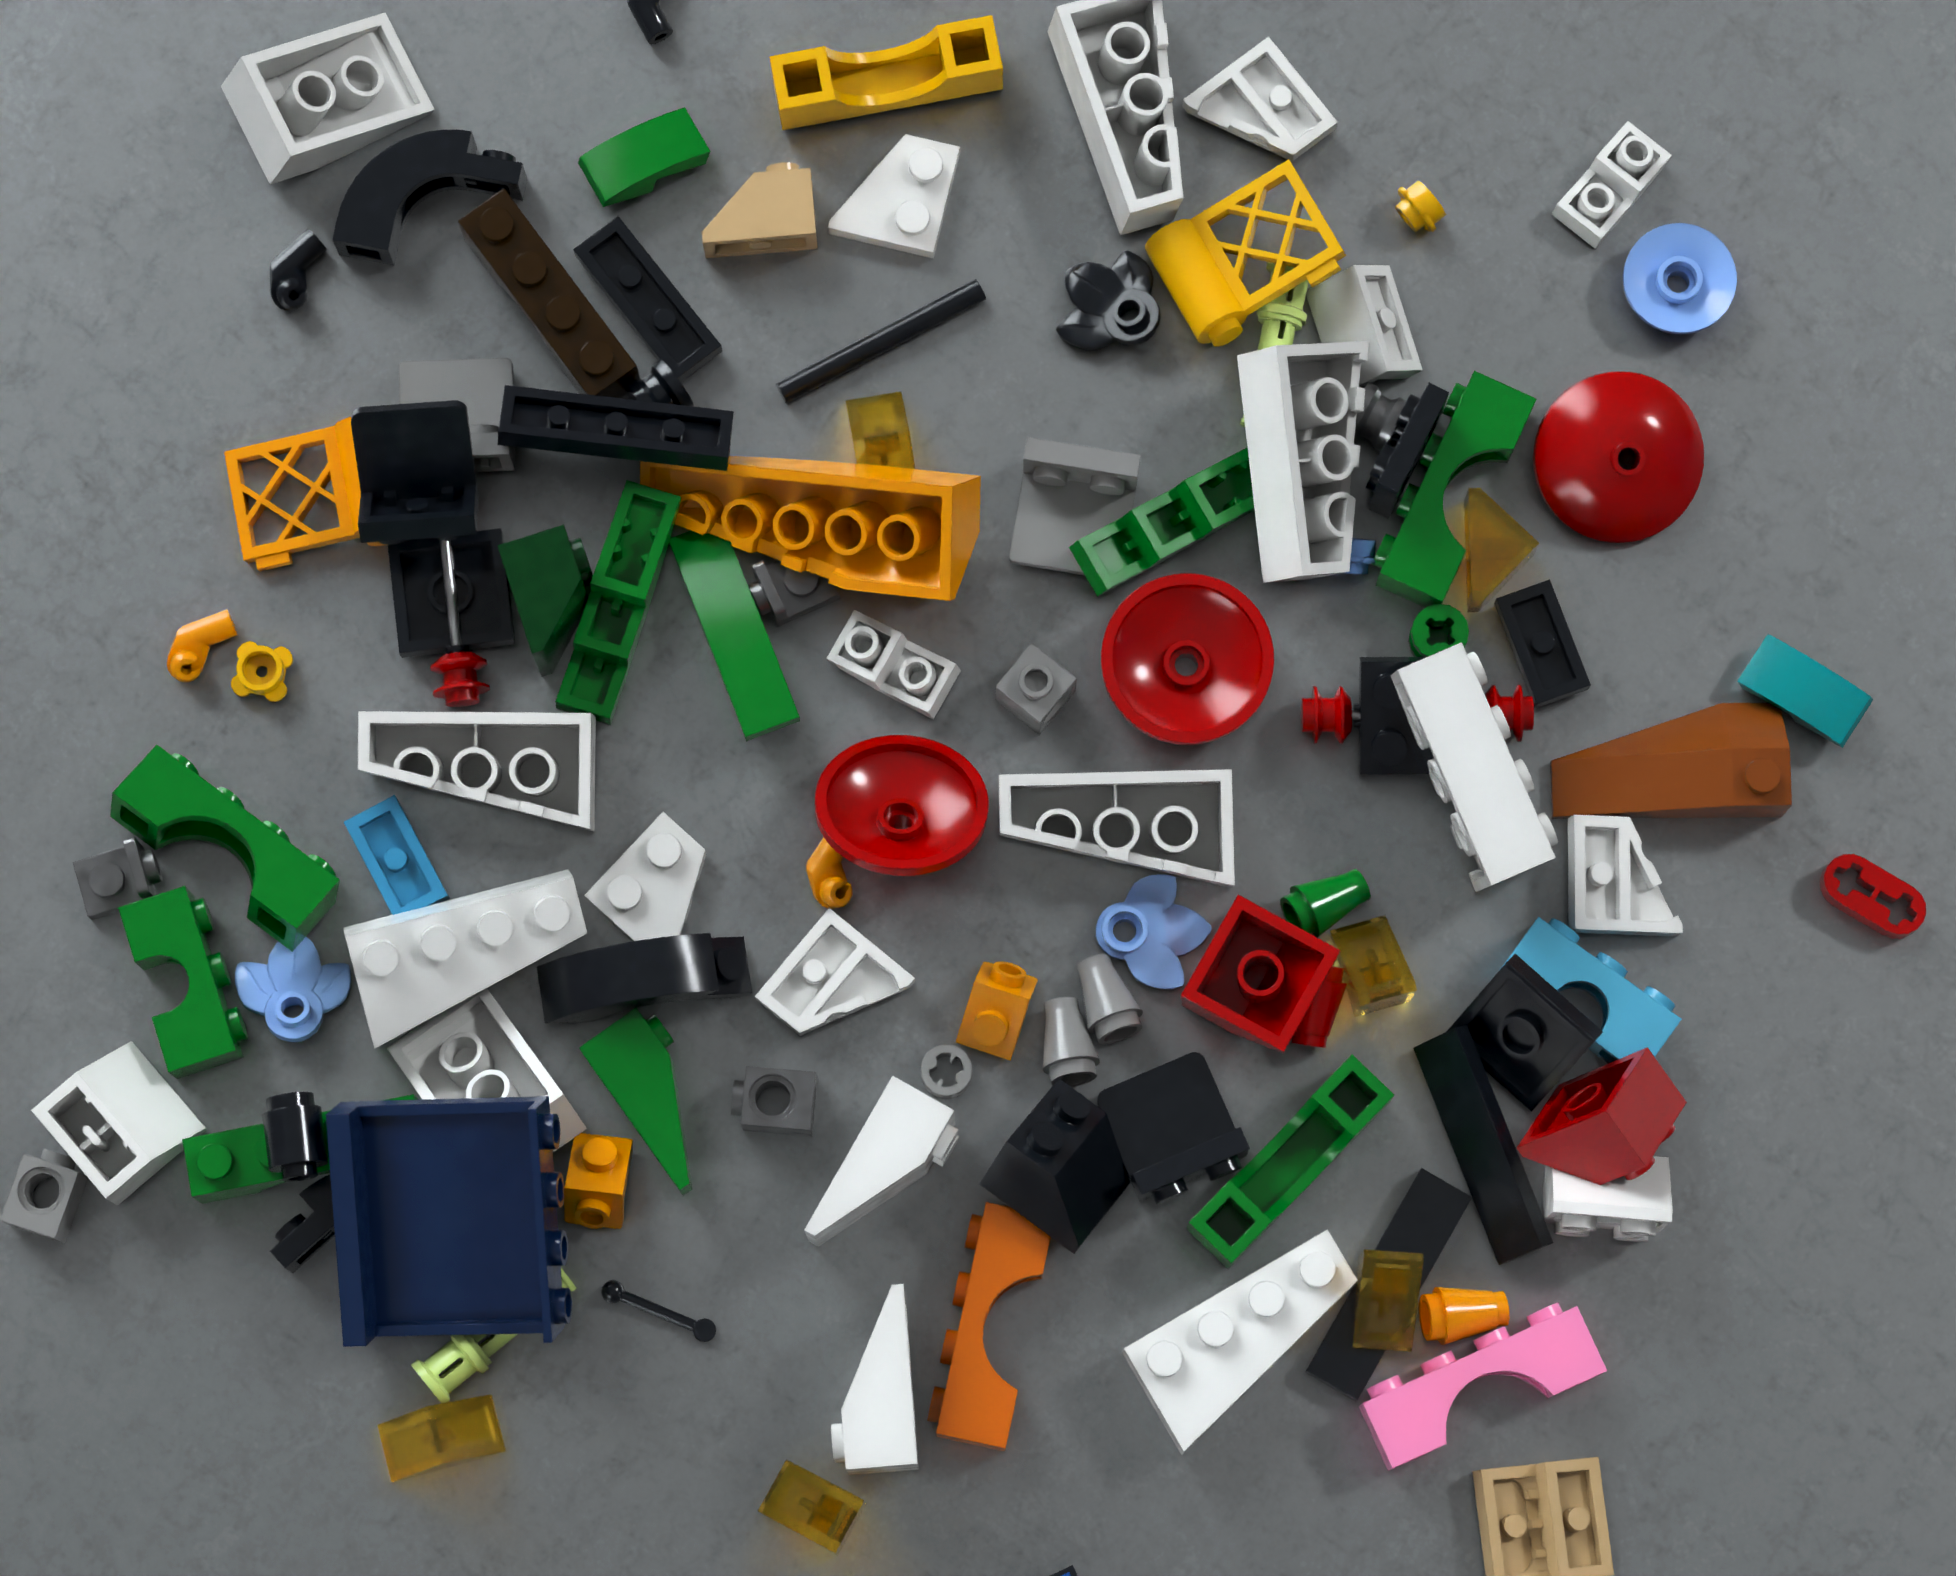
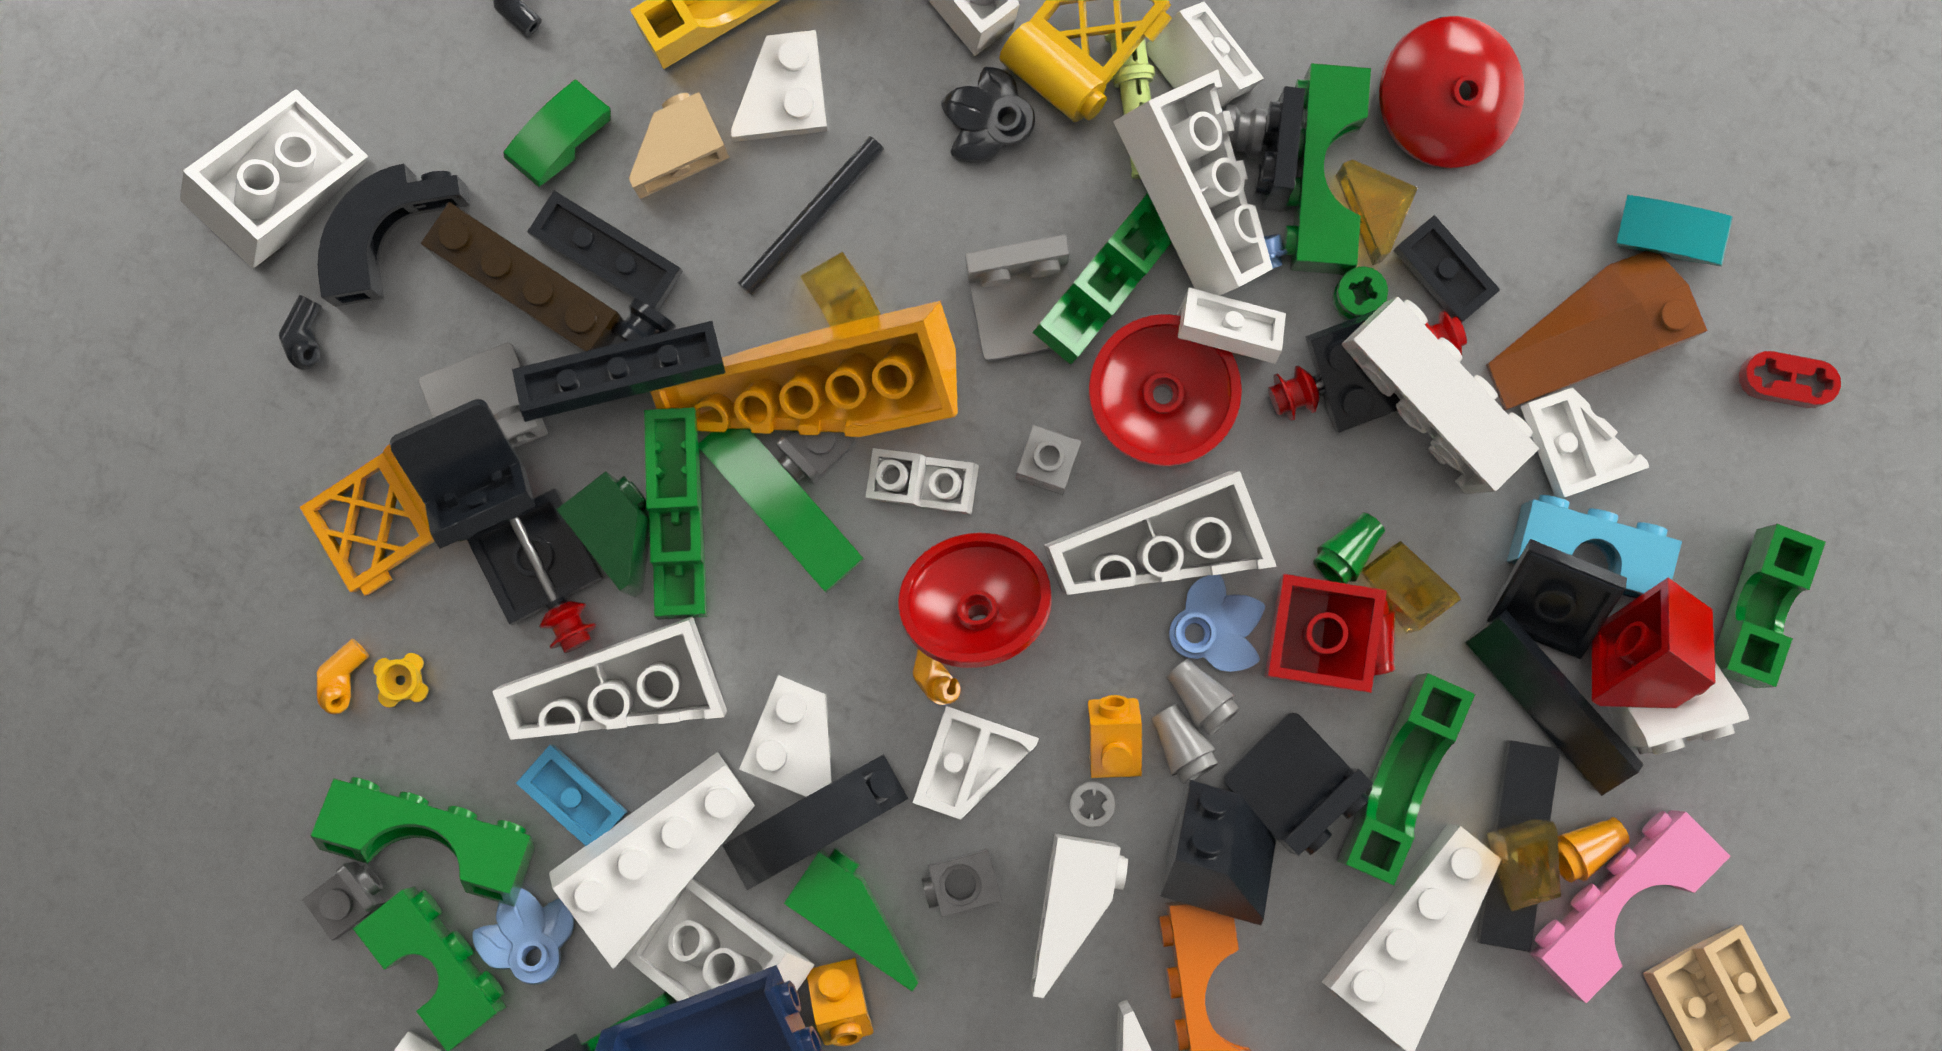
camera: 20 degrees left, 5 degrees up
none -> white panel [1177,287,1286,364]
none -> green arch [1714,524,1826,688]

